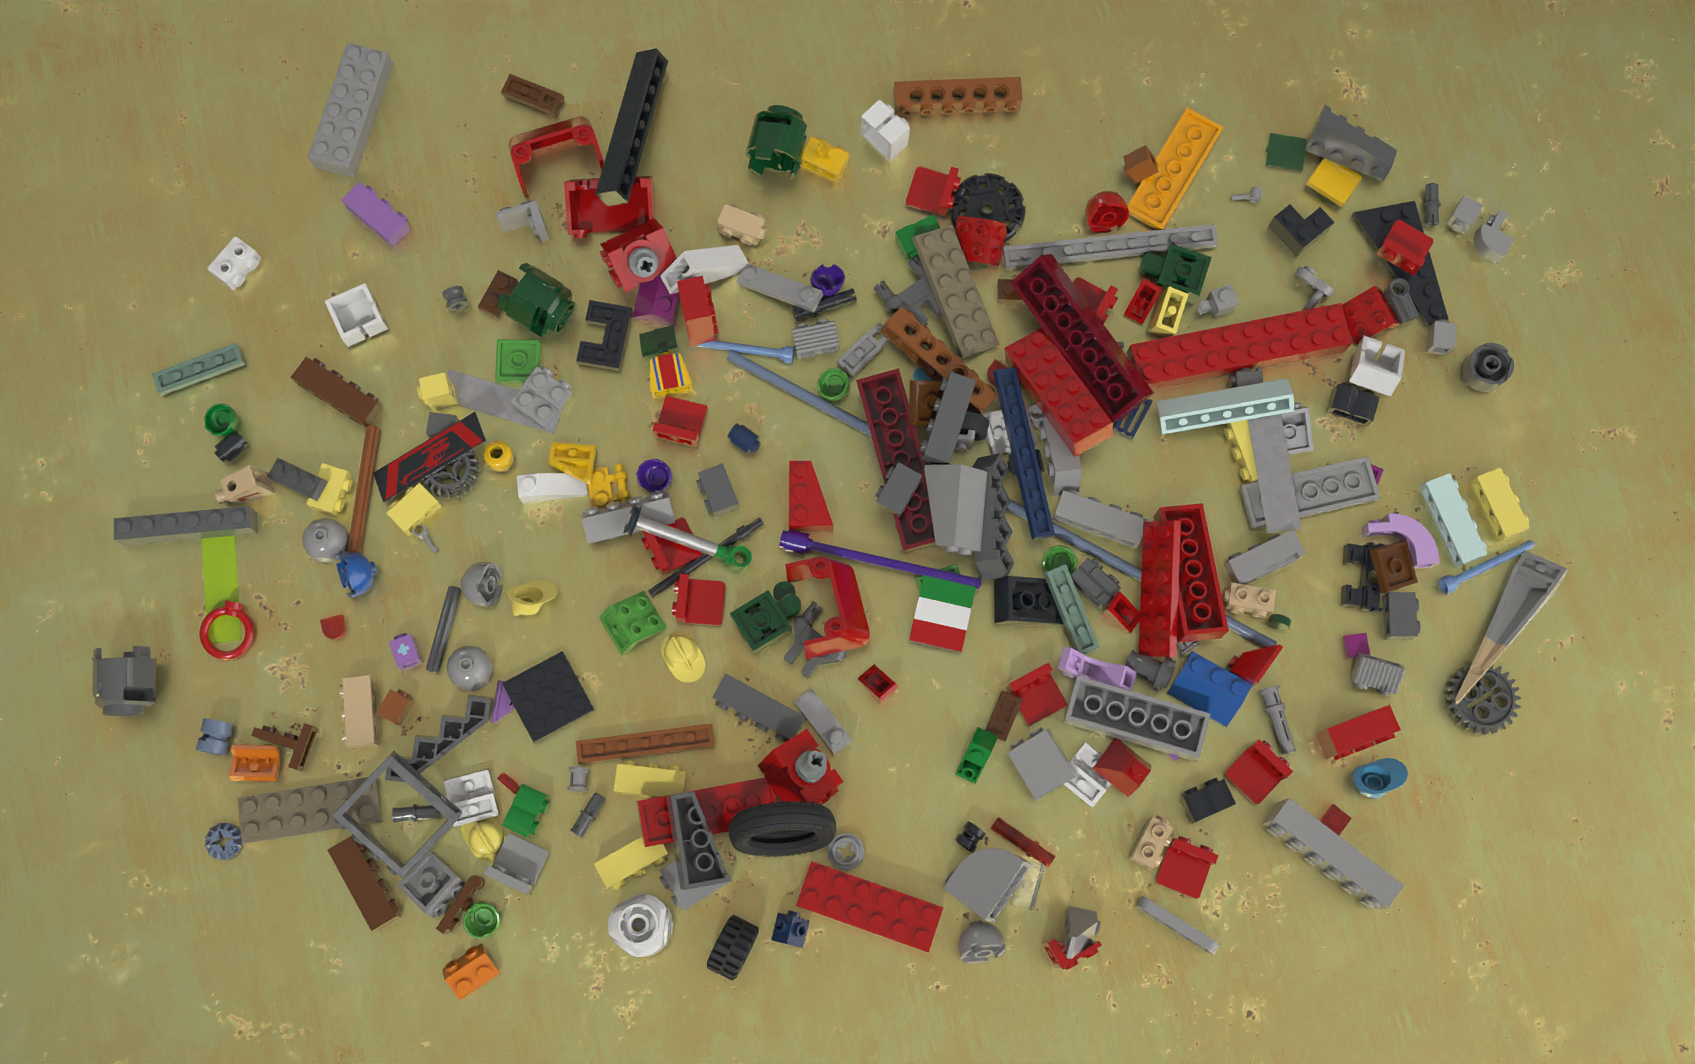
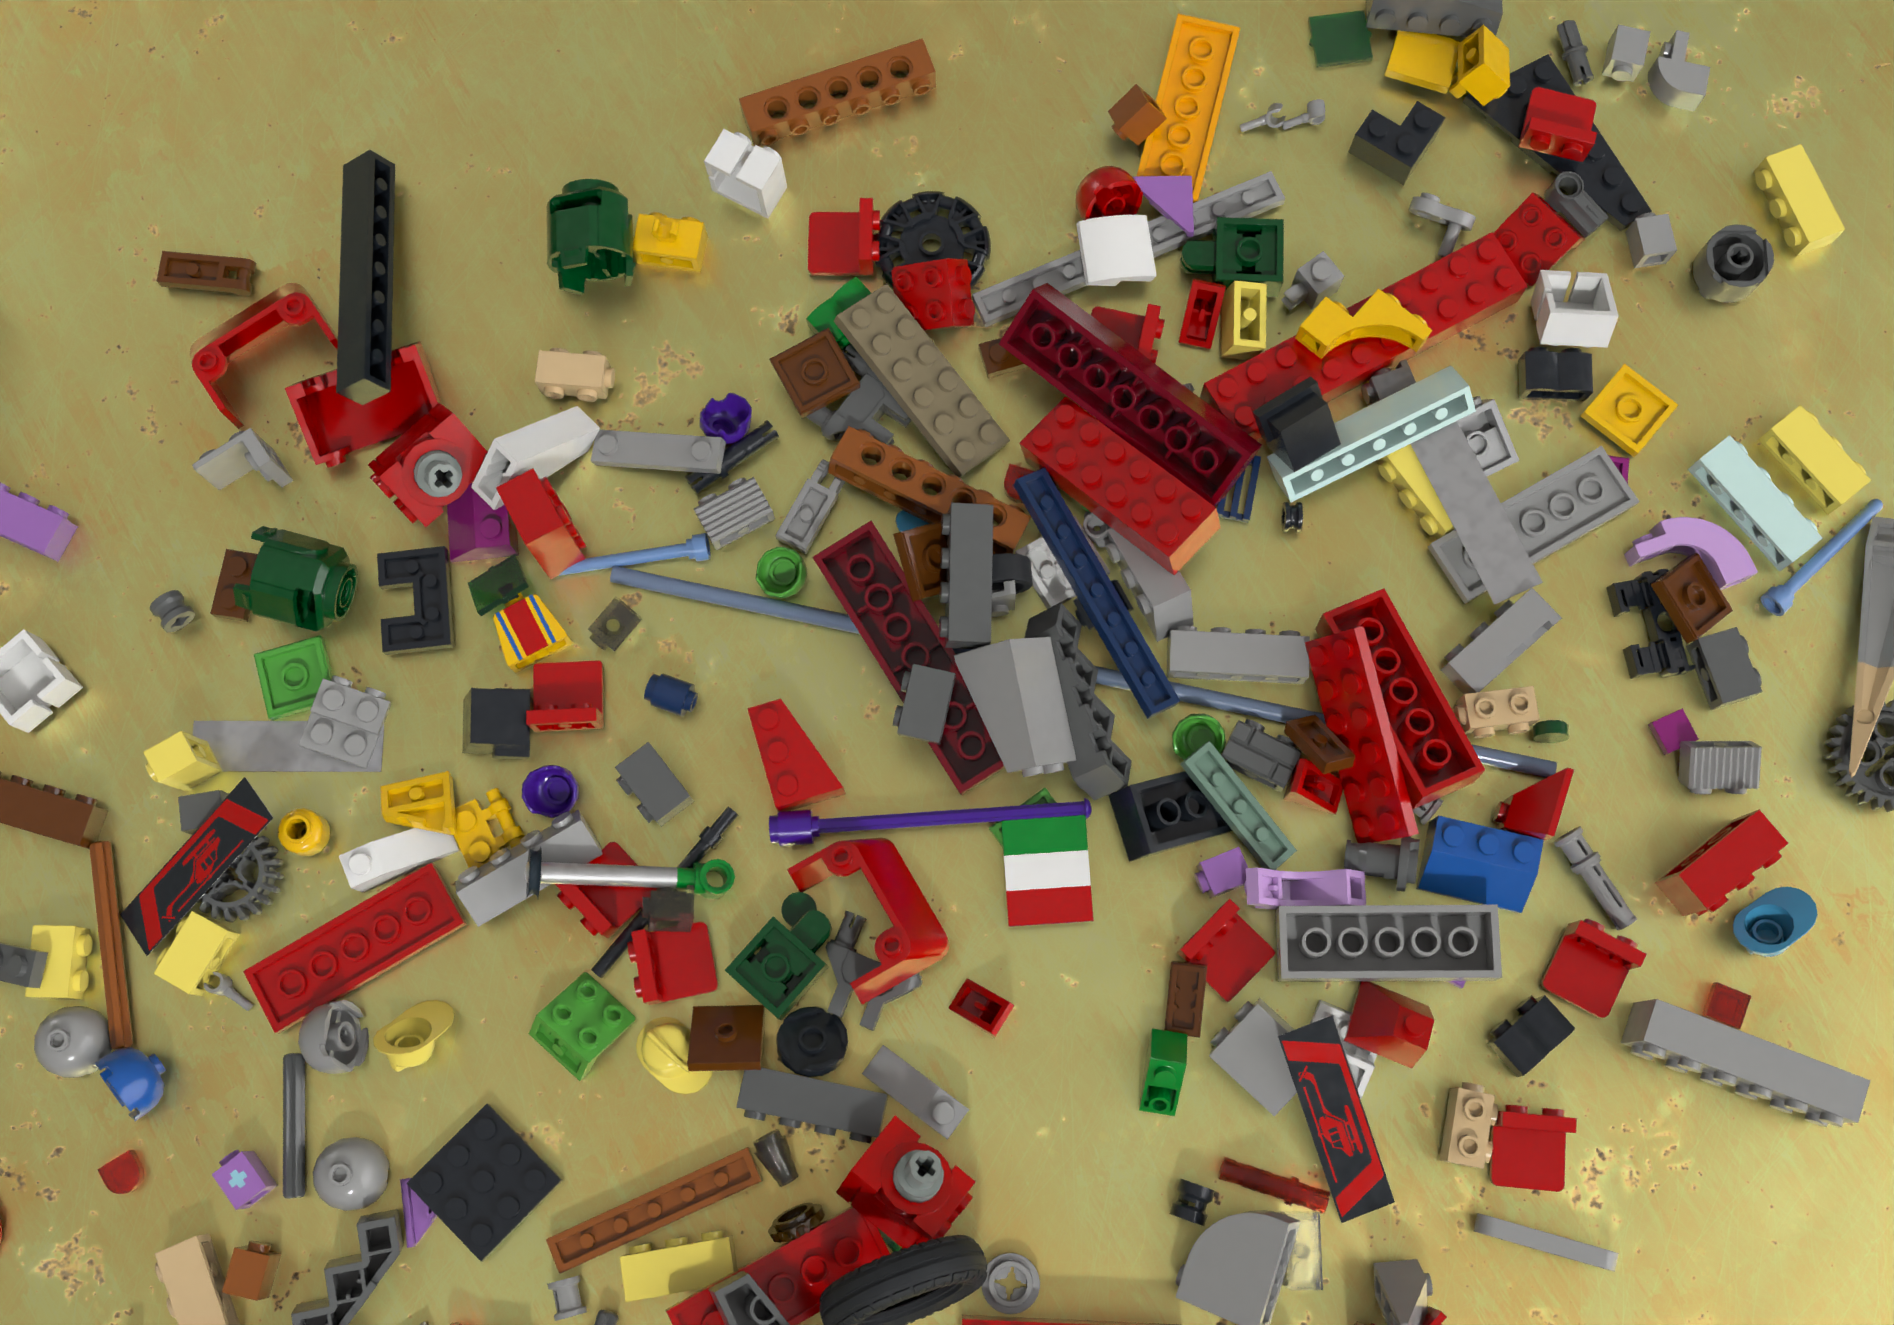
camera: 10 degrees left, 0 degrees up
none -> red plate [243,863,467,1034]
none -> black plate [462,688,530,759]
none -> clear smoke brick [588,596,642,651]
none -> clear smoke brick [641,885,694,932]
none -> reddish brown plate [687,1005,765,1071]
none -> clear smoke cone [753,1129,798,1187]
none -> dark brown gear [768,1203,825,1243]
none -> reddish brown plate [769,328,861,419]
none -> black tile [776,1006,848,1077]
none -> white slope [1076,215,1157,286]
none -> medium lavender tile [1132,176,1194,237]
none -> medium lavender brick [1194,847,1248,899]
none -> light grey hand [1240,103,1286,132]
none -> black plate [1252,376,1341,472]
none -> black sticker [1278,1015,1395,1223]
none -> black bush [1281,502,1303,533]
none -> reddish brown plate [1284,714,1355,774]
none -> yellow arch [1295,288,1432,359]
none -> yellow brick [1449,24,1510,106]
none -> yellow plate [1581,364,1678,457]
none -> light yellow brick [1754,144,1845,256]

